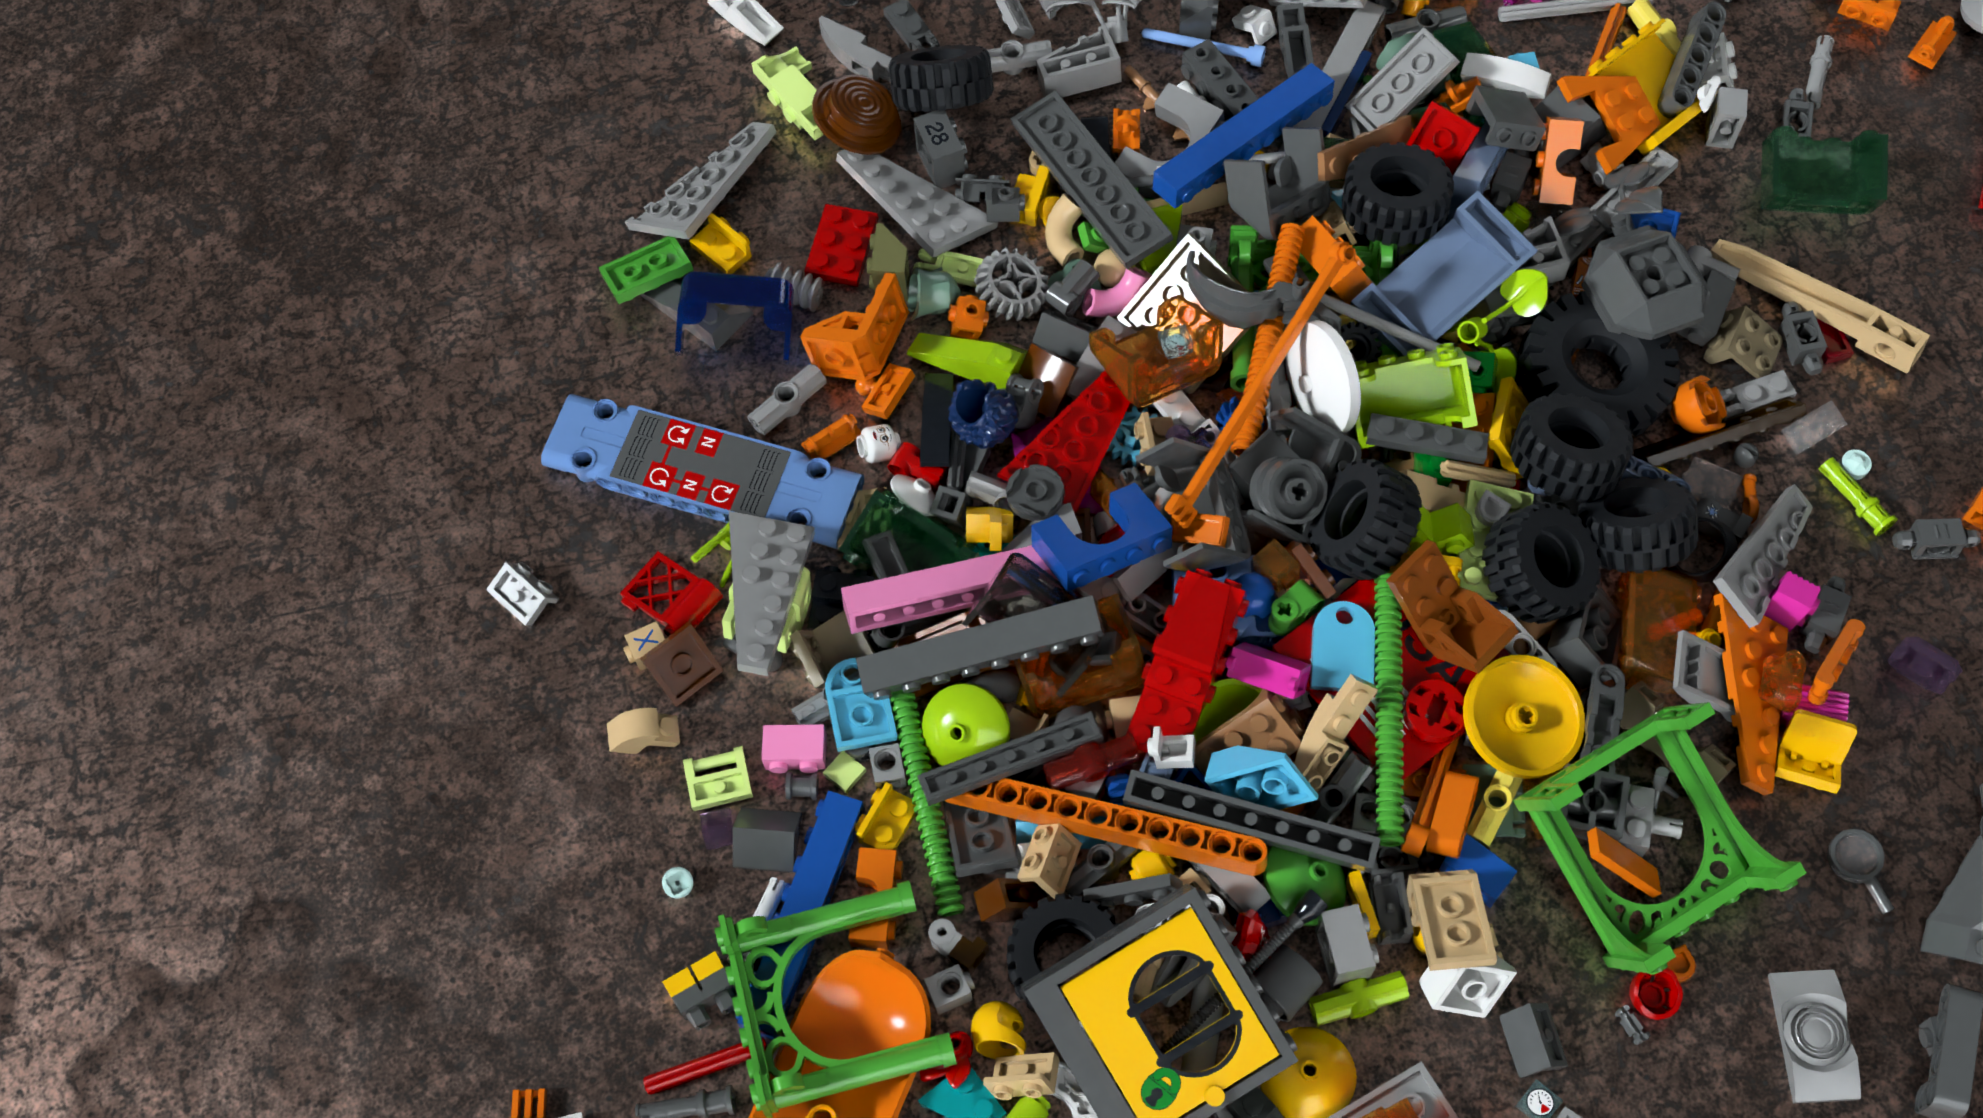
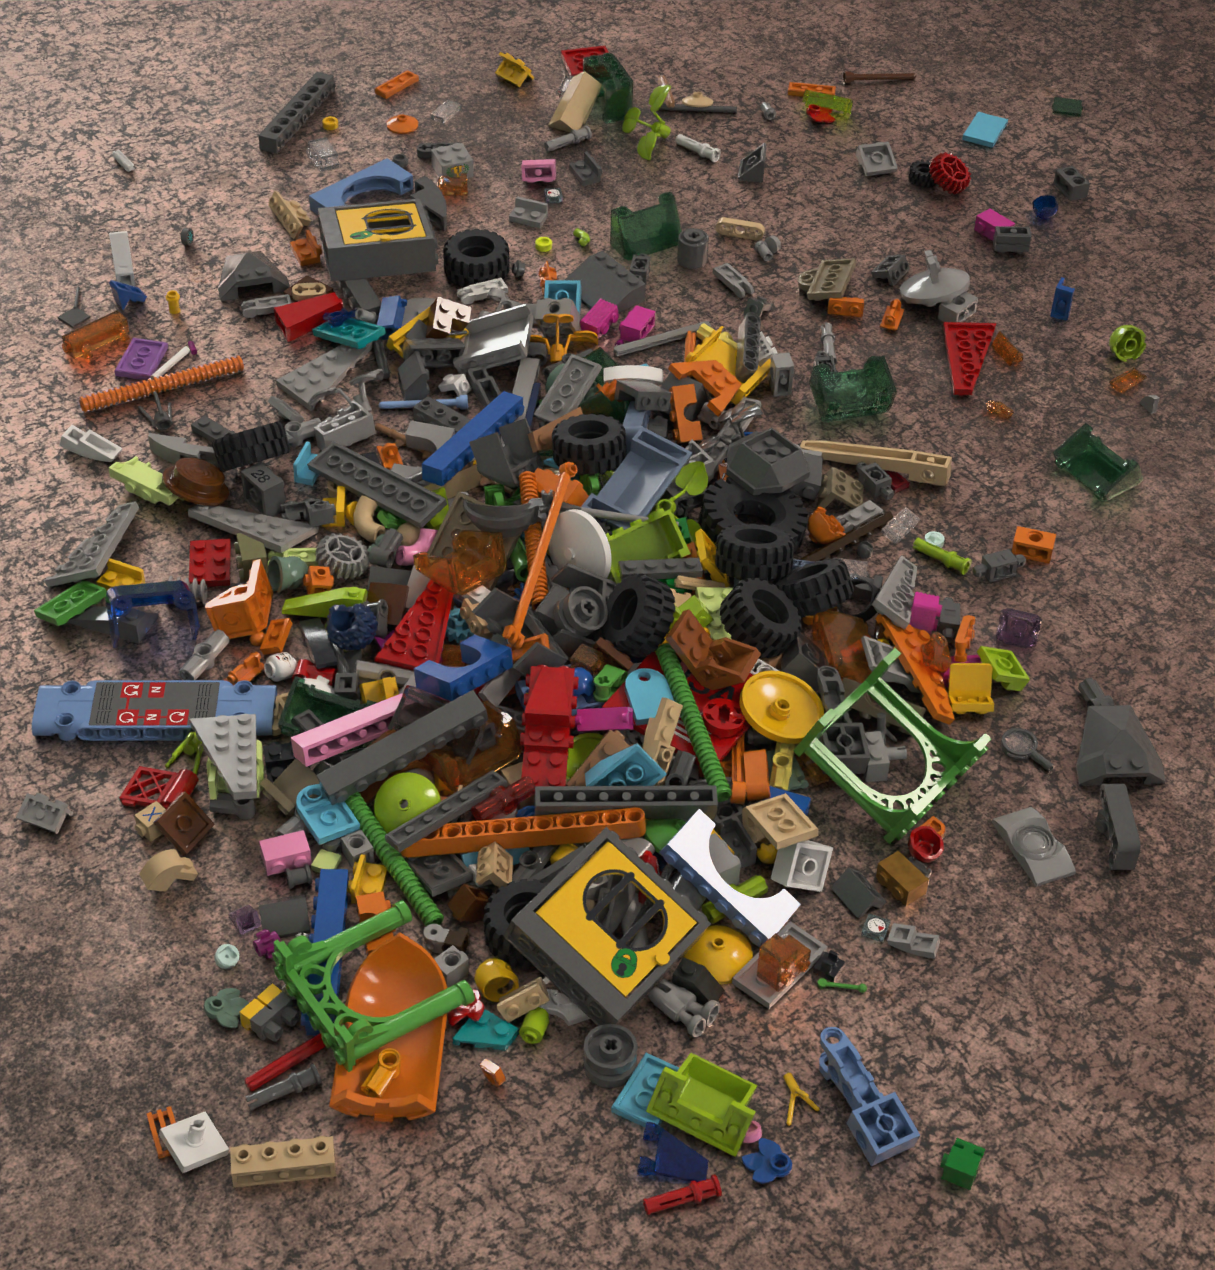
camera: 25 degrees left, 20 degrees down
yellowish green plate [683,746,753,811] -> none
dark grey tile [1006,464,1065,521] -> none
white bracket [1147,726,1196,769] -> none
clear light blue tile [1157,324,1195,360] -> none
red tile [1406,100,1481,175] -> none
light grey tile [1475,489,1512,527] -> none
orange tile [1587,827,1662,898] -> none
white piece [1697,76,1721,113] -> none
orange piece [1742,473,1760,524] -> none
none -> sand green plate [204,988,249,1028]
none -> magenta gear [253,929,281,959]
none -> medium azure panel [293,441,319,486]
none -> arch [659,809,801,948]
none -> pearl gold brick [876,851,929,906]
none -> lime plate [977,646,1030,691]

